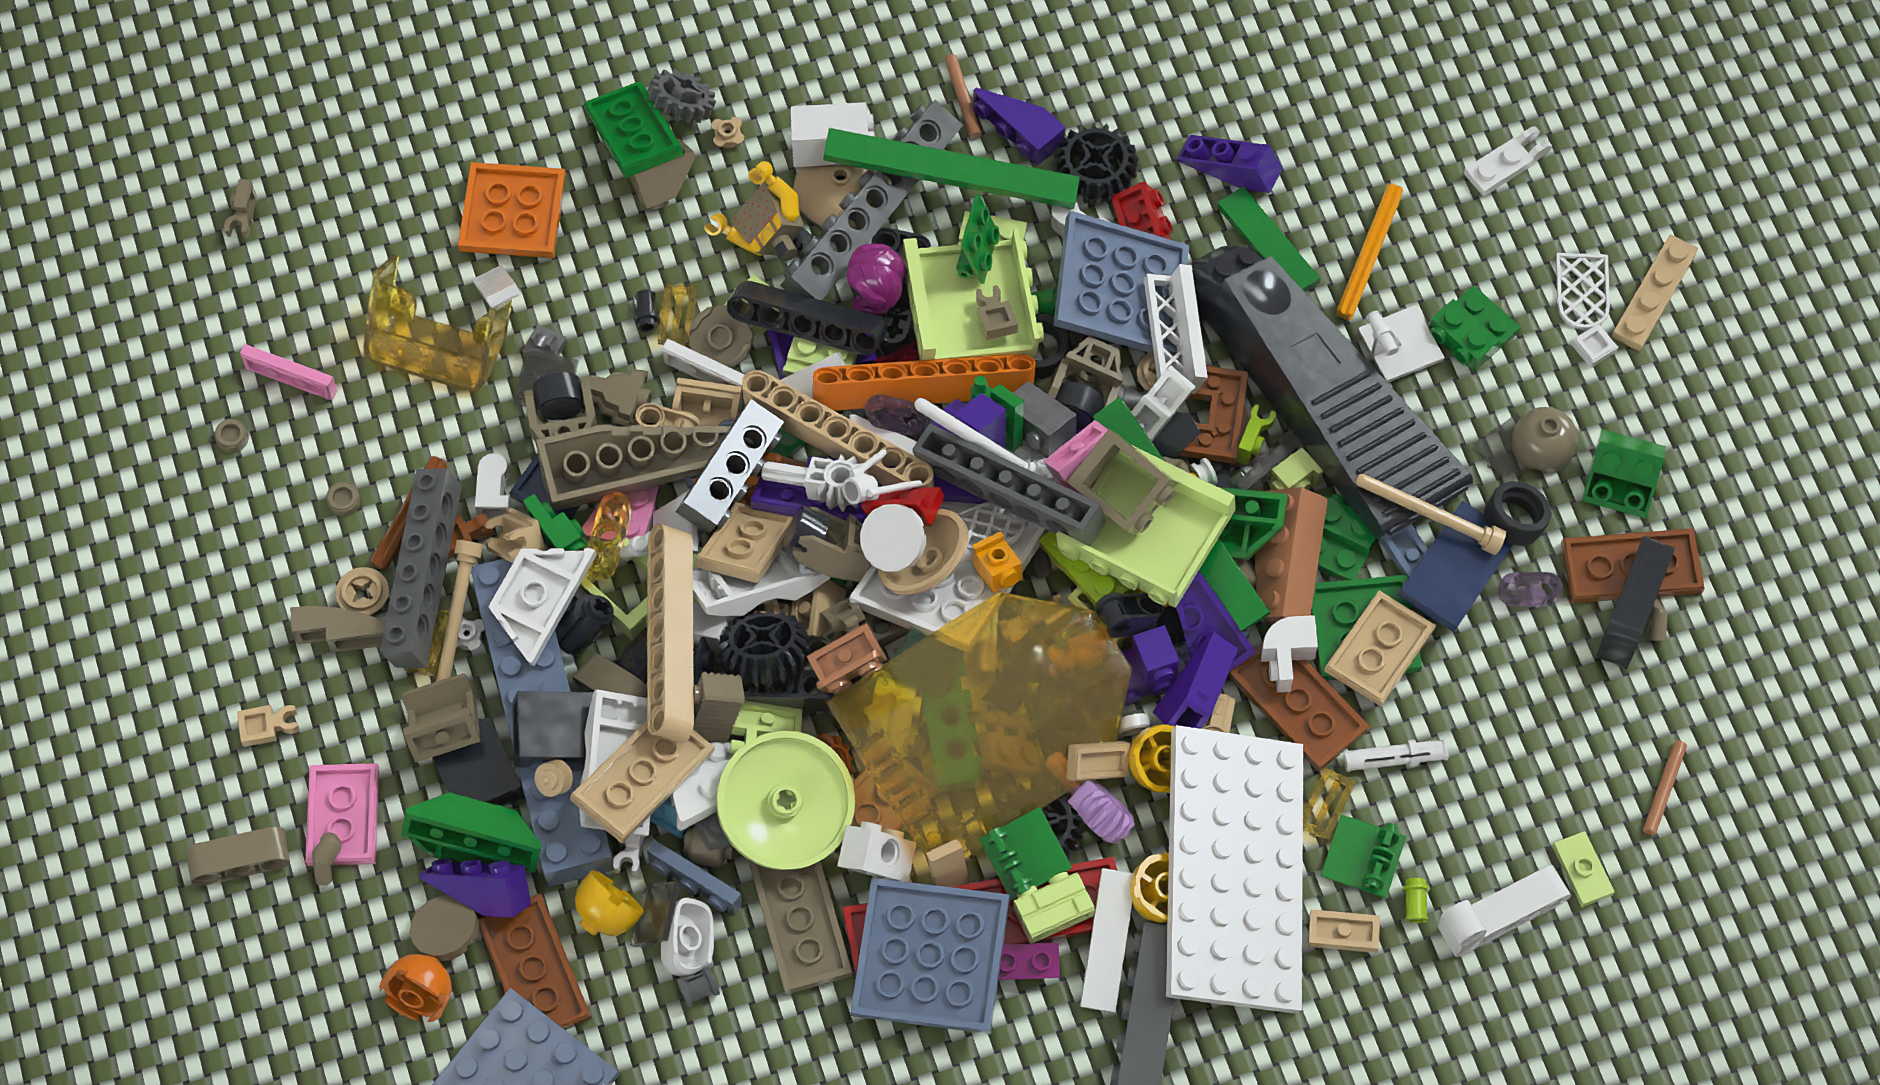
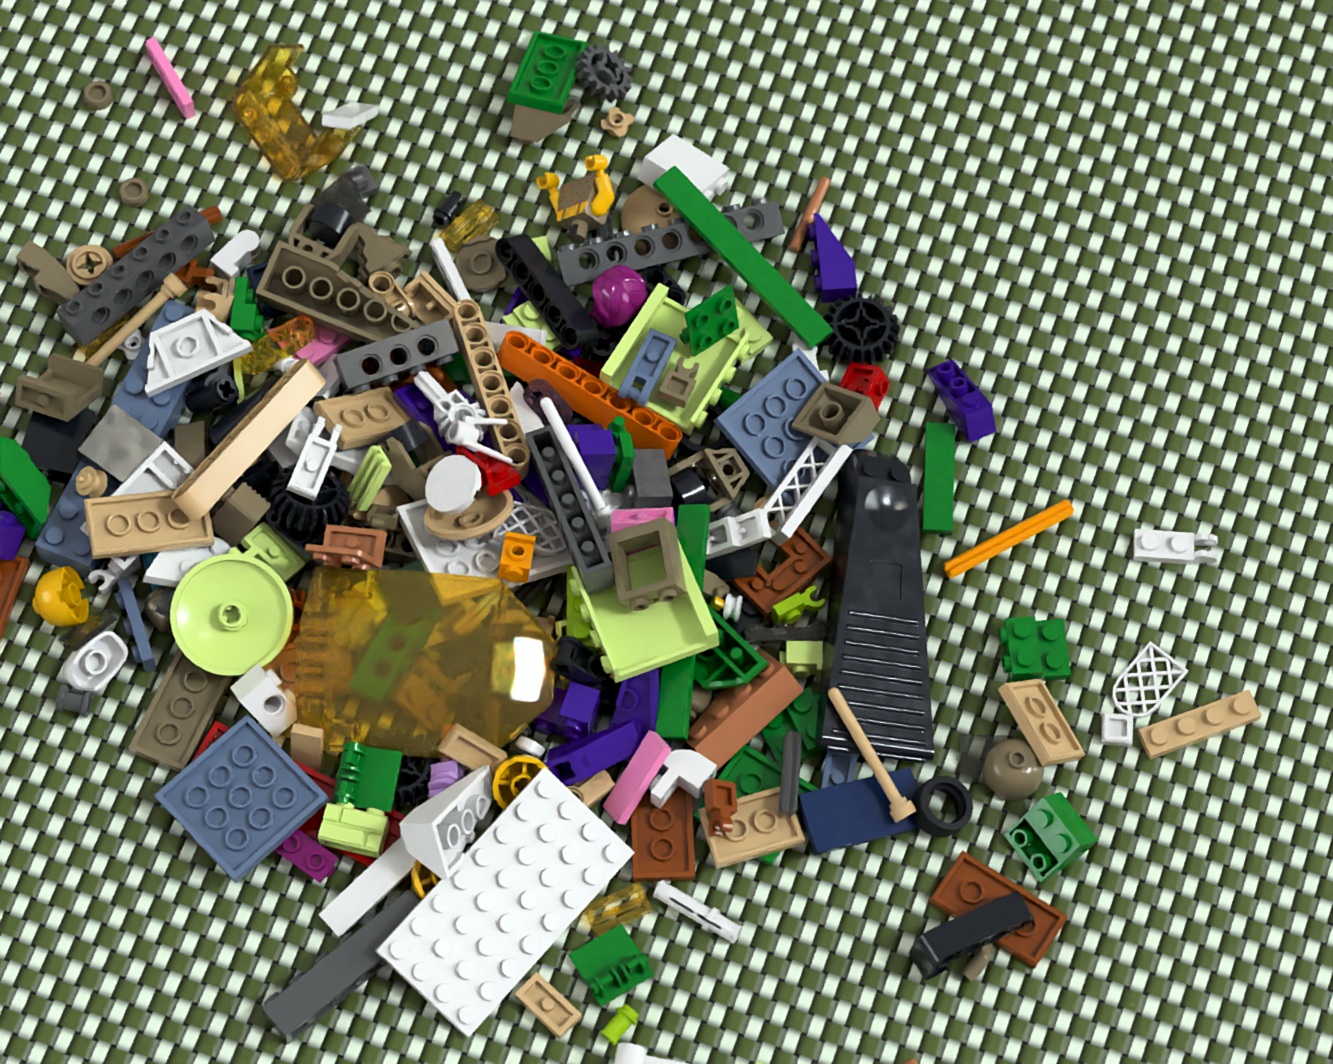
camera: 35 degrees right, 0 degrees up
orange plate [458,162,566,258] -> none
white plate [1357,305,1445,383] -> none
clear purple beam [1497,572,1563,606] -> none
none -> black panel [209,376,276,447]
none -> white hinge [286,416,343,501]
none -> yellowish green tile [347,445,392,511]
none -> white wedge [399,765,494,879]
none -> bright pink tile [603,730,672,825]
none -> sand blue plate [618,328,677,408]
none -> dark orange plate [704,778,738,837]
none -> dark grey axle [779,731,802,816]
none -> dark tan slope [791,381,880,445]
none -> tan tile [998,678,1085,767]

